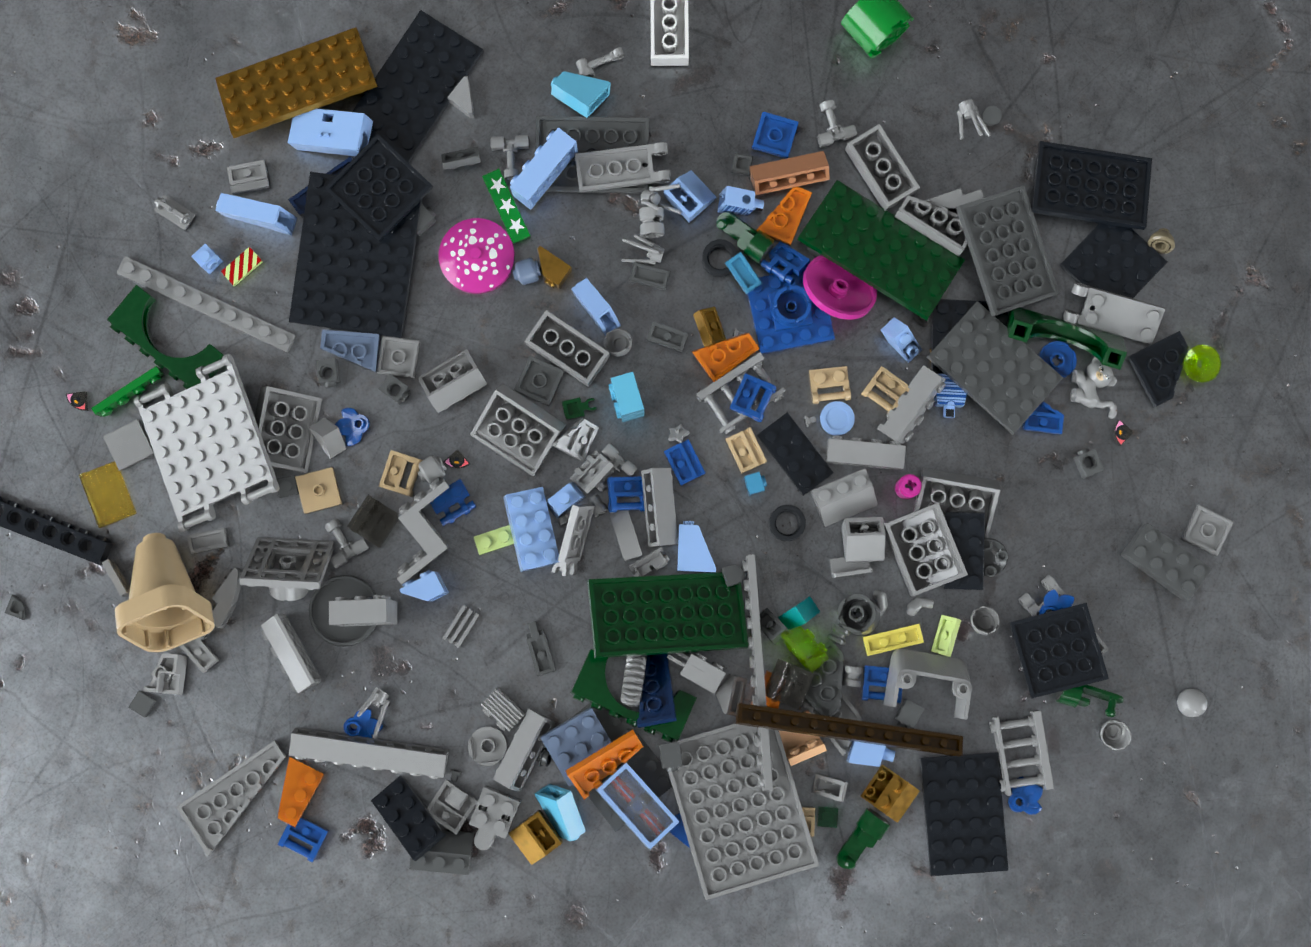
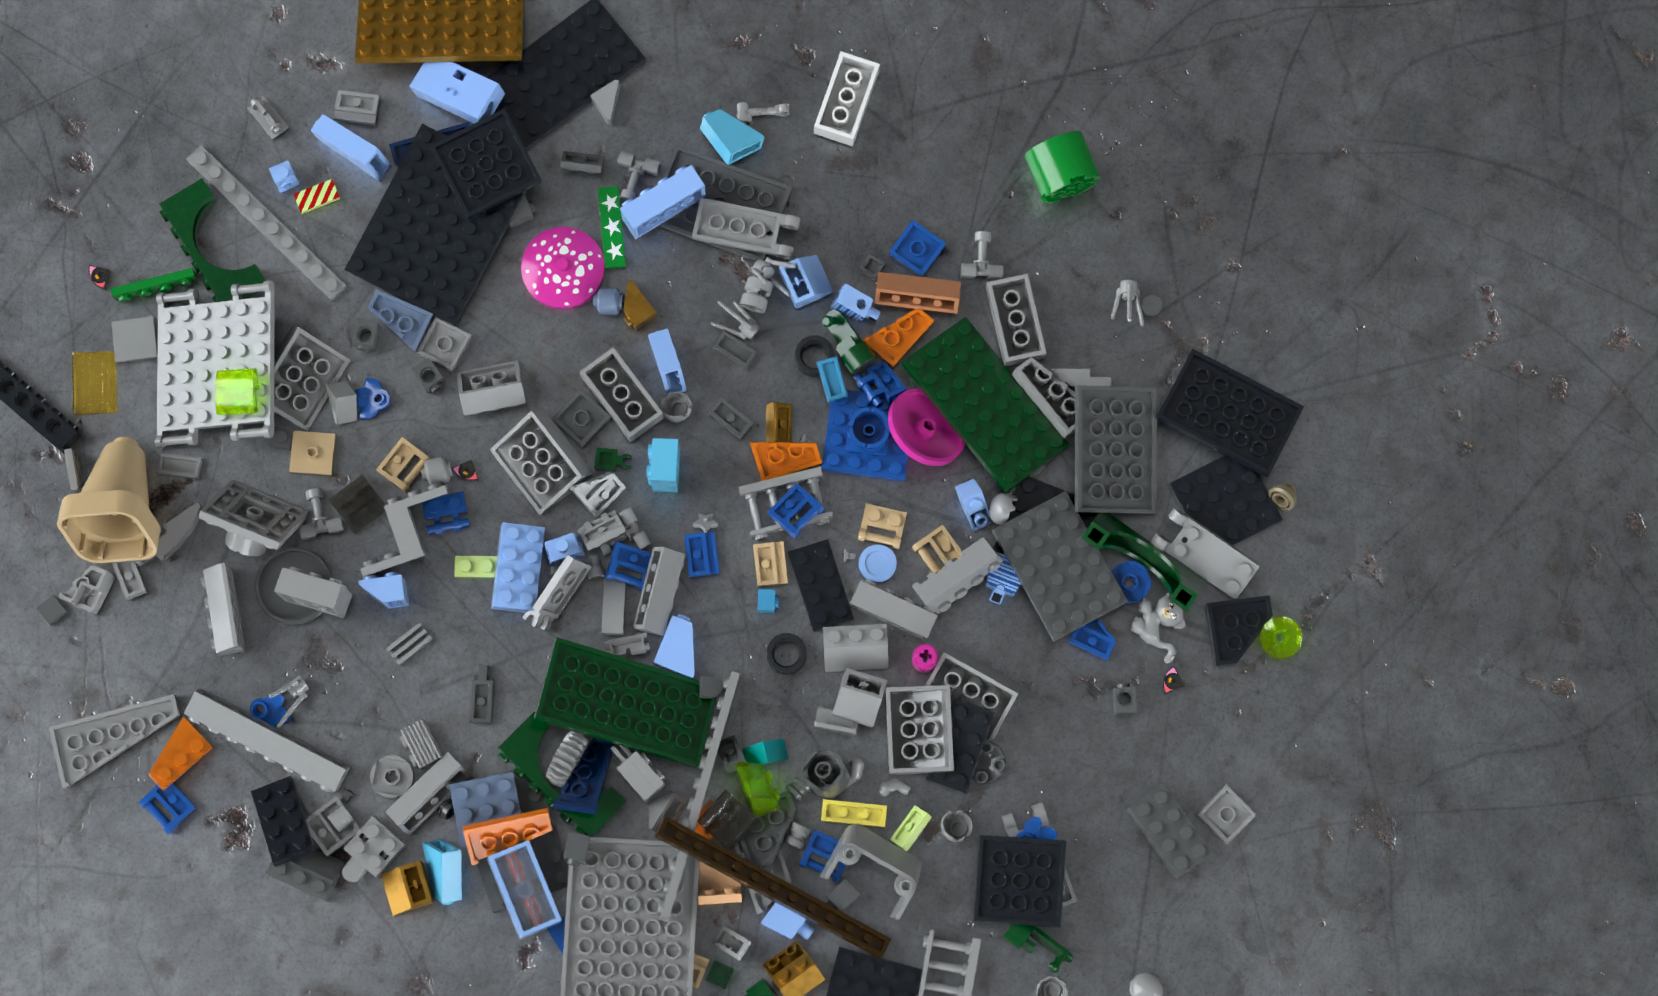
camera: 15 degrees right, 5 degrees down
none -> clear neon green slope [215,368,259,415]
none -> light grey hair [989,493,1018,525]

